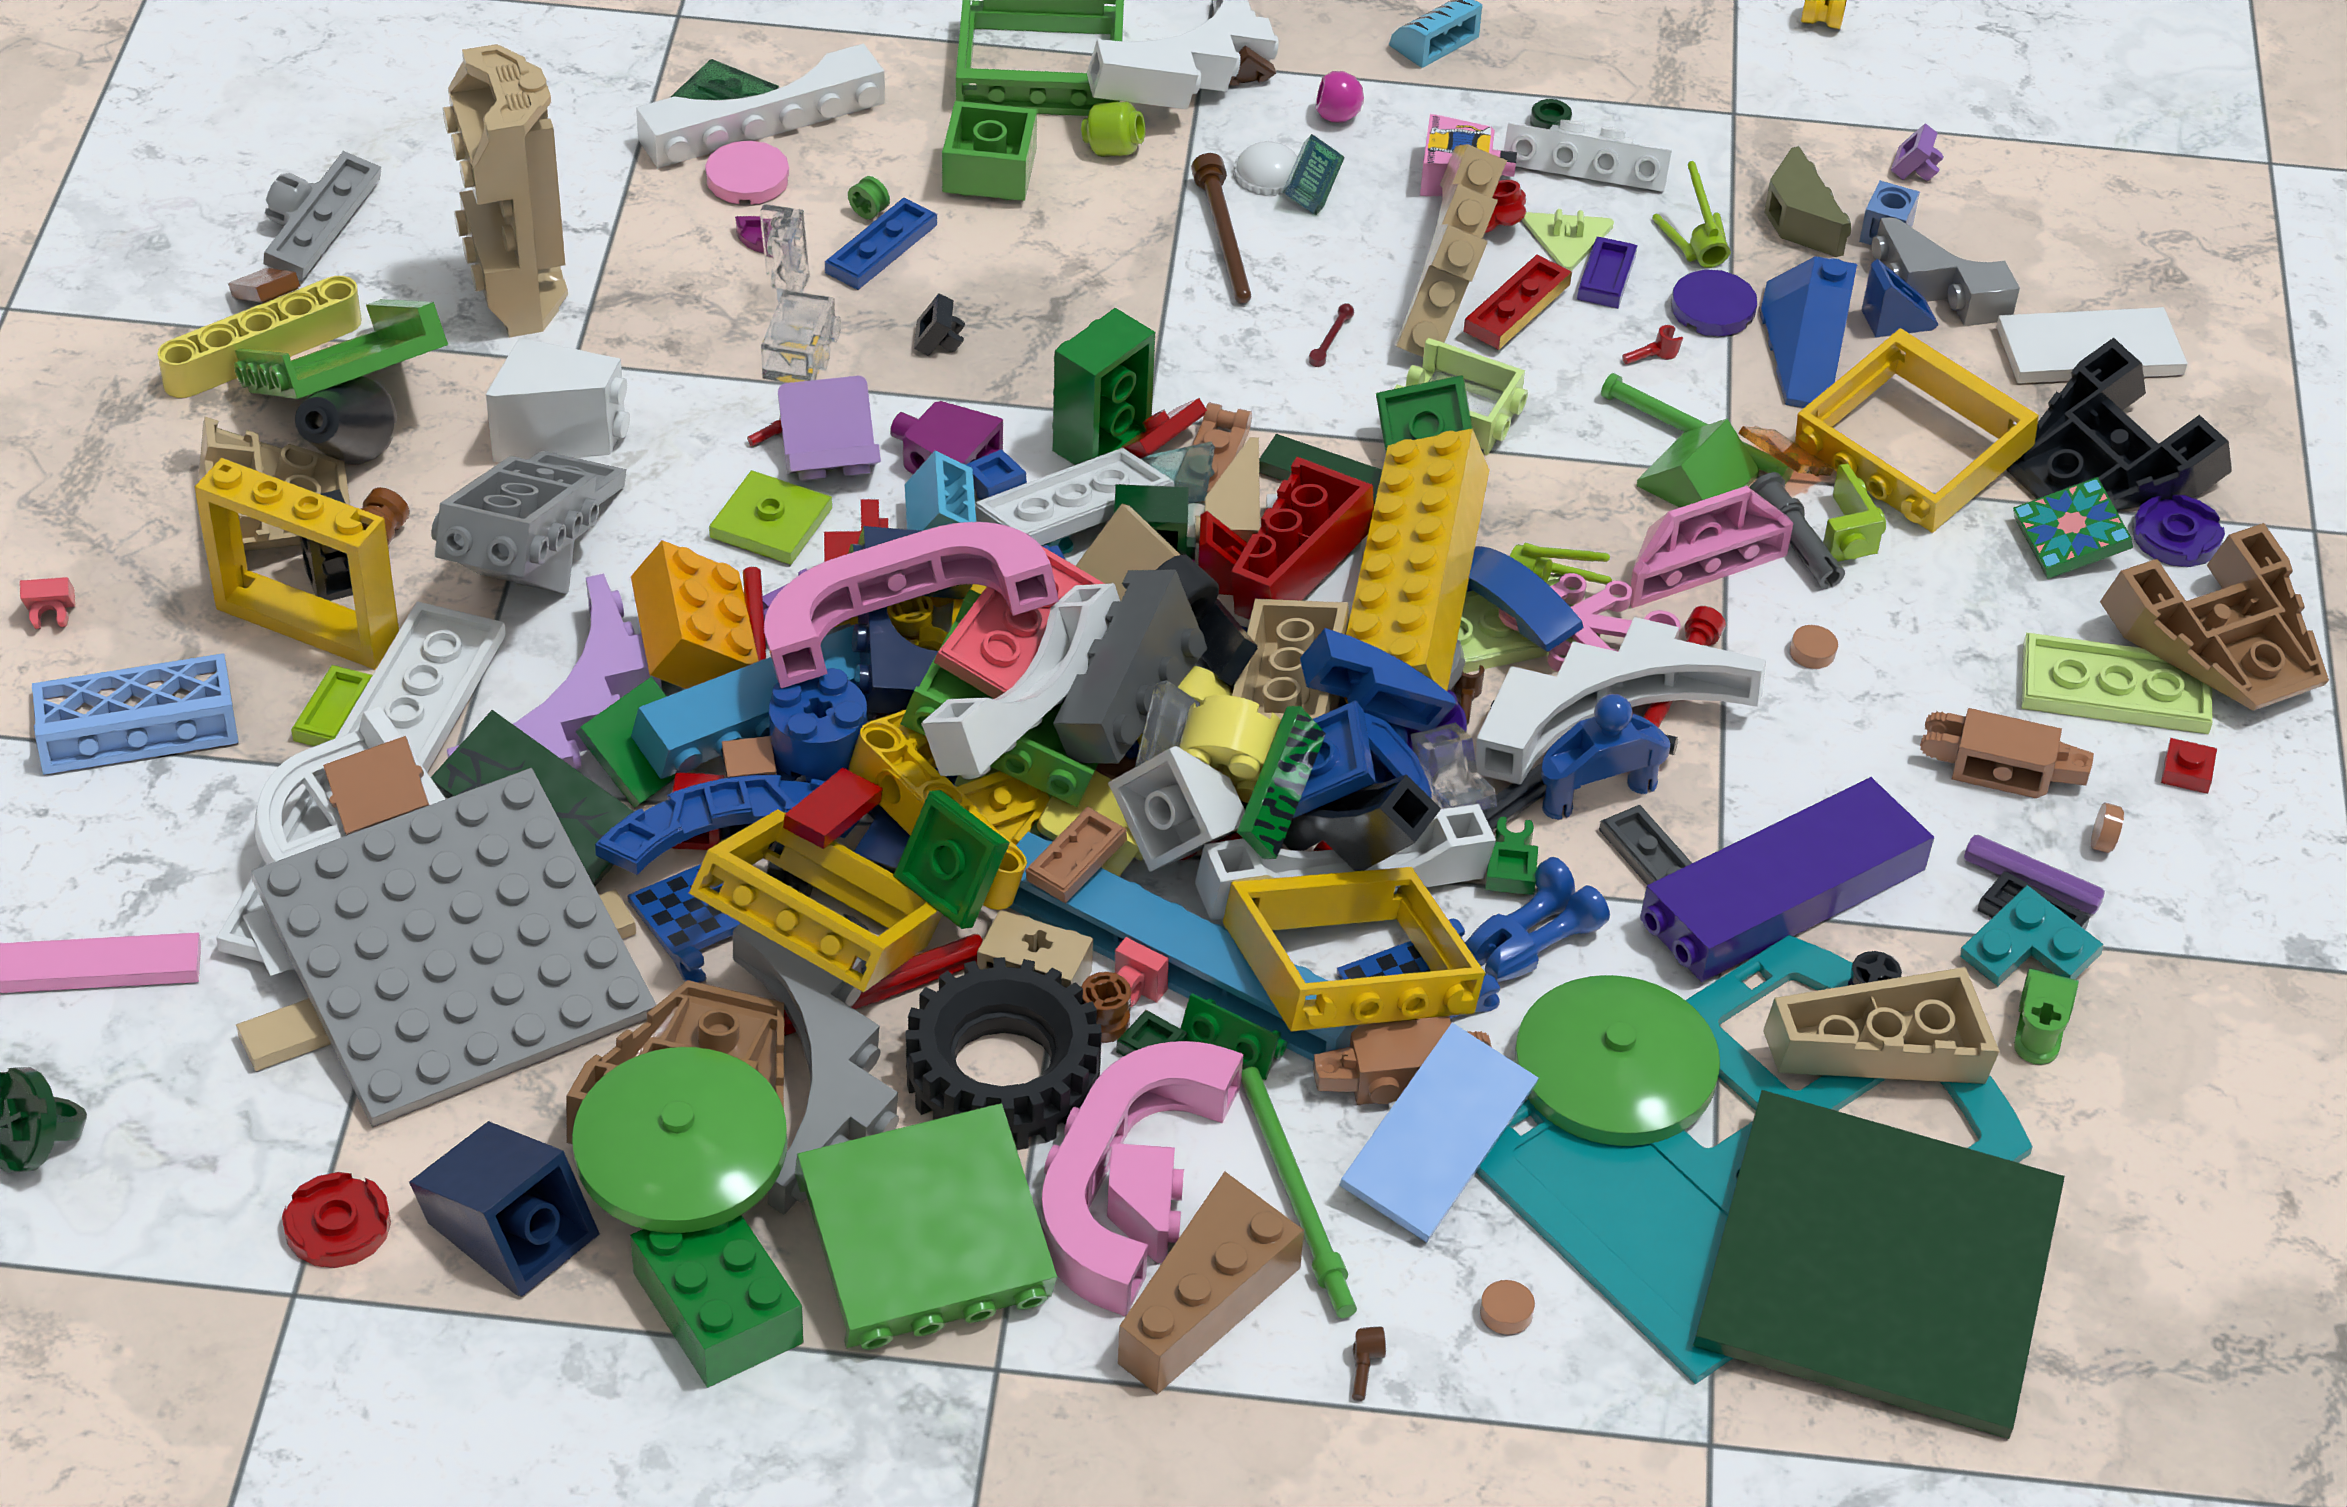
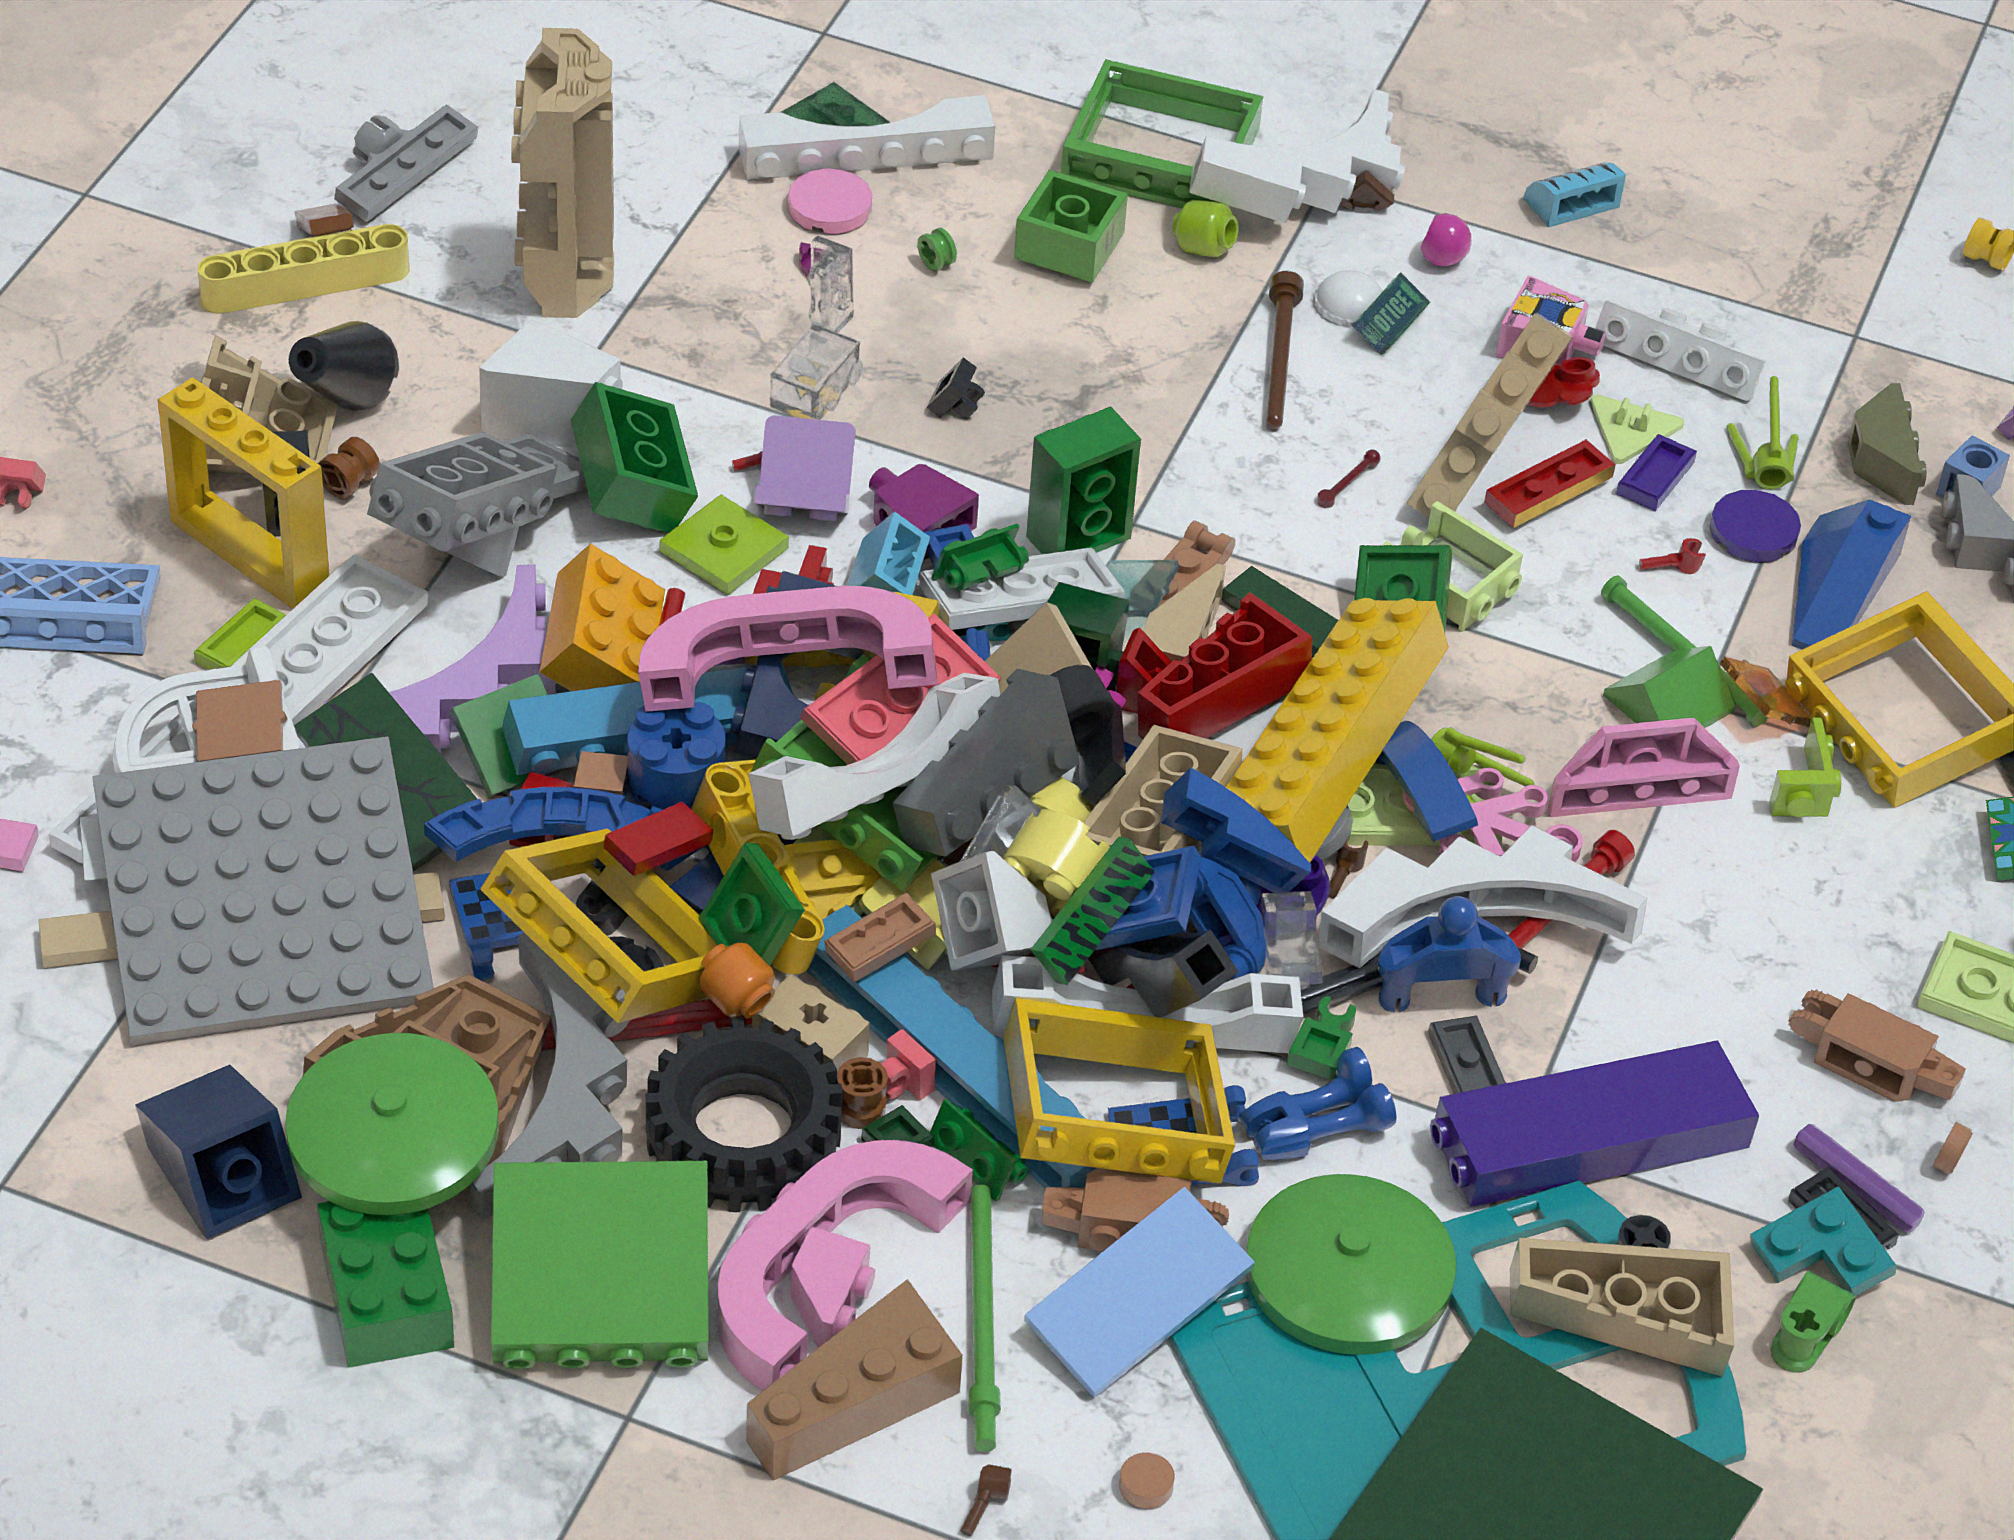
camera: 15 degrees right, 0 degrees up
bright green panel [234,299,448,399] -> none
red tile [282,1172,391,1268] -> none
blue tile [825,198,937,290] -> none
yellow wheel [887,596,933,648] -> none
red plate [1119,398,1207,459] -> none
dark green tile [1530,99,1572,129] -> none
dark grey pin [1749,472,1845,589] -> none
nougat tile [1789,625,1838,669] -> none
blue slope [1861,259,1939,338] -> none
none -> green brick [571,382,698,533]
none -> orange head [699,943,775,1018]
none -> green hinge [931,524,1029,591]

